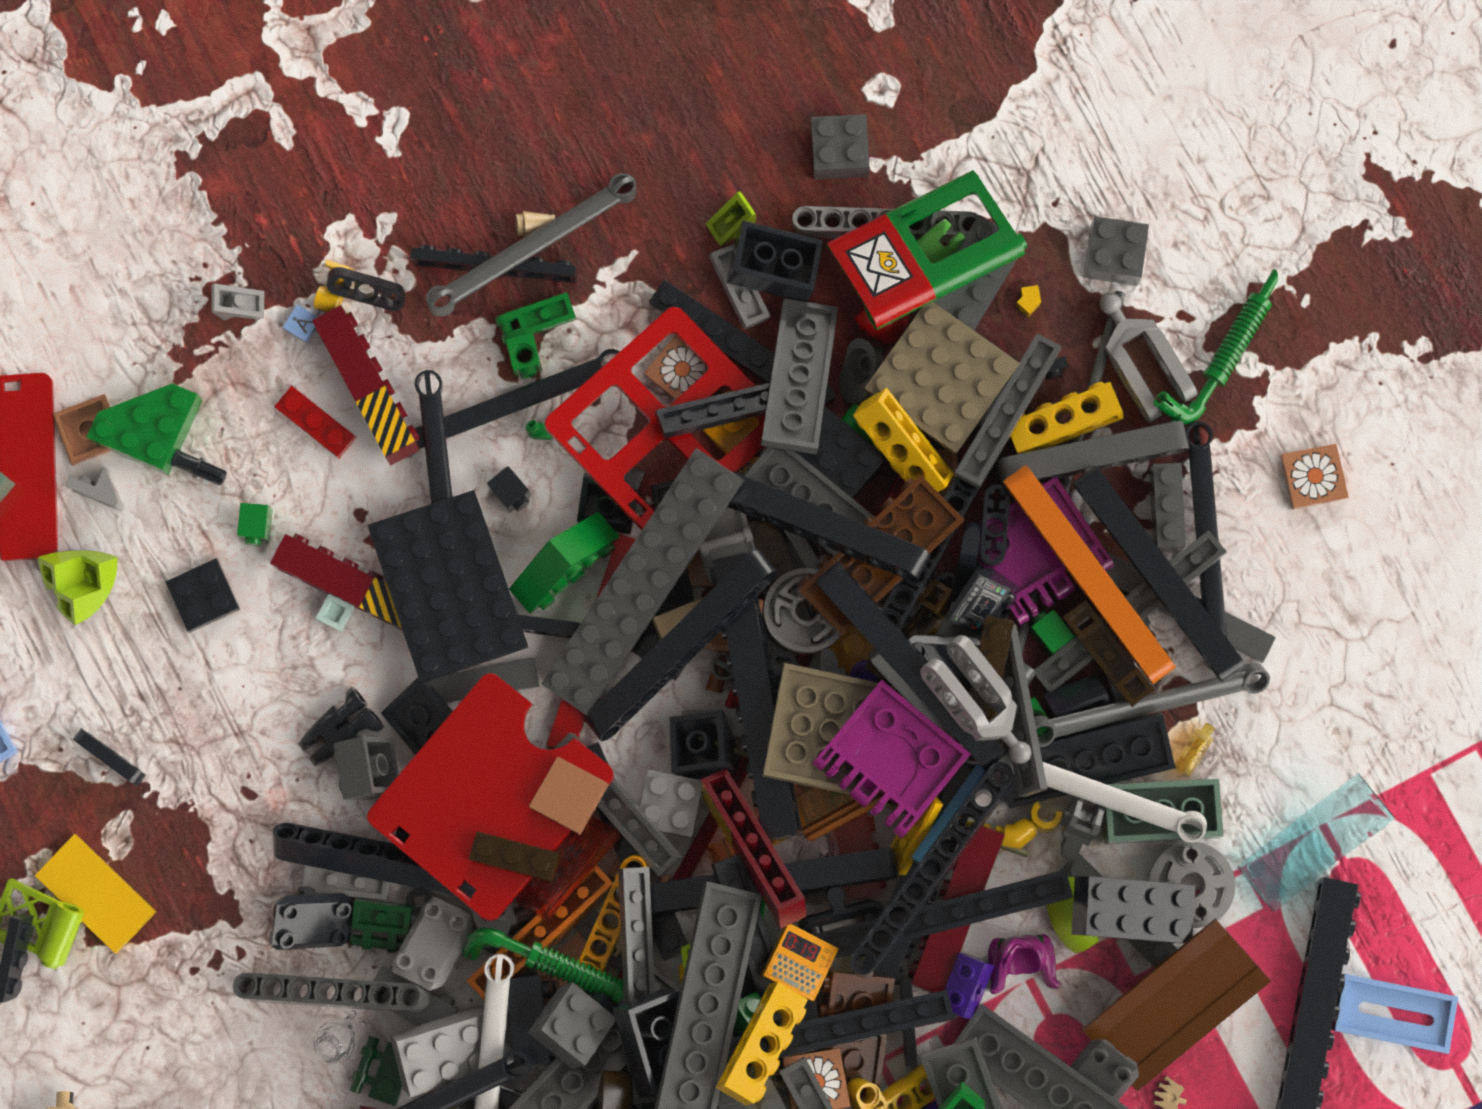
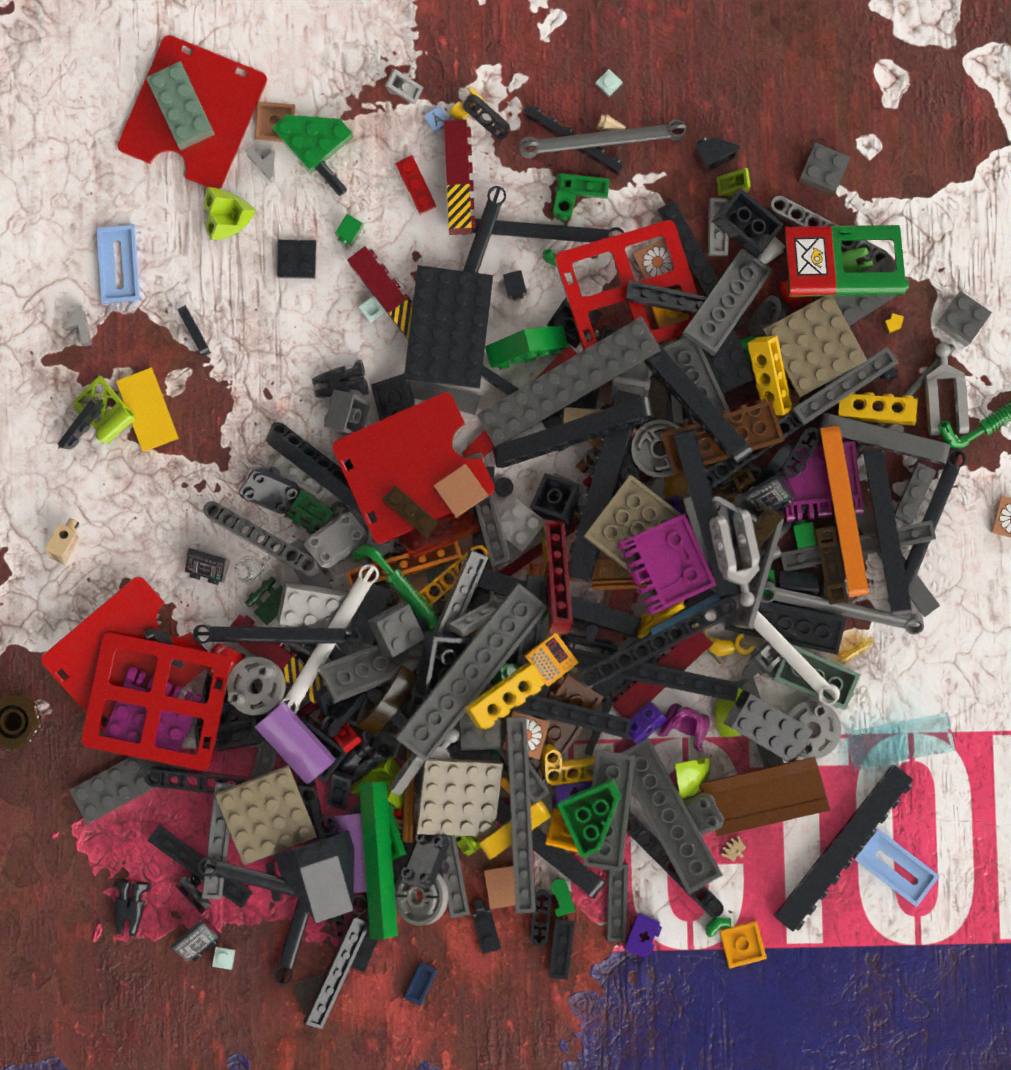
camera: 25 degrees right, 5 degrees up
none -> black slope [185,548,230,585]
none -> light grey plate [449,600,500,637]
none -> black tile [495,478,514,497]
none -> light aqua plate [596,69,622,97]
none -> lime brick [674,757,711,801]
none -> black slope [693,137,740,174]
none -> white cone [757,237,785,265]

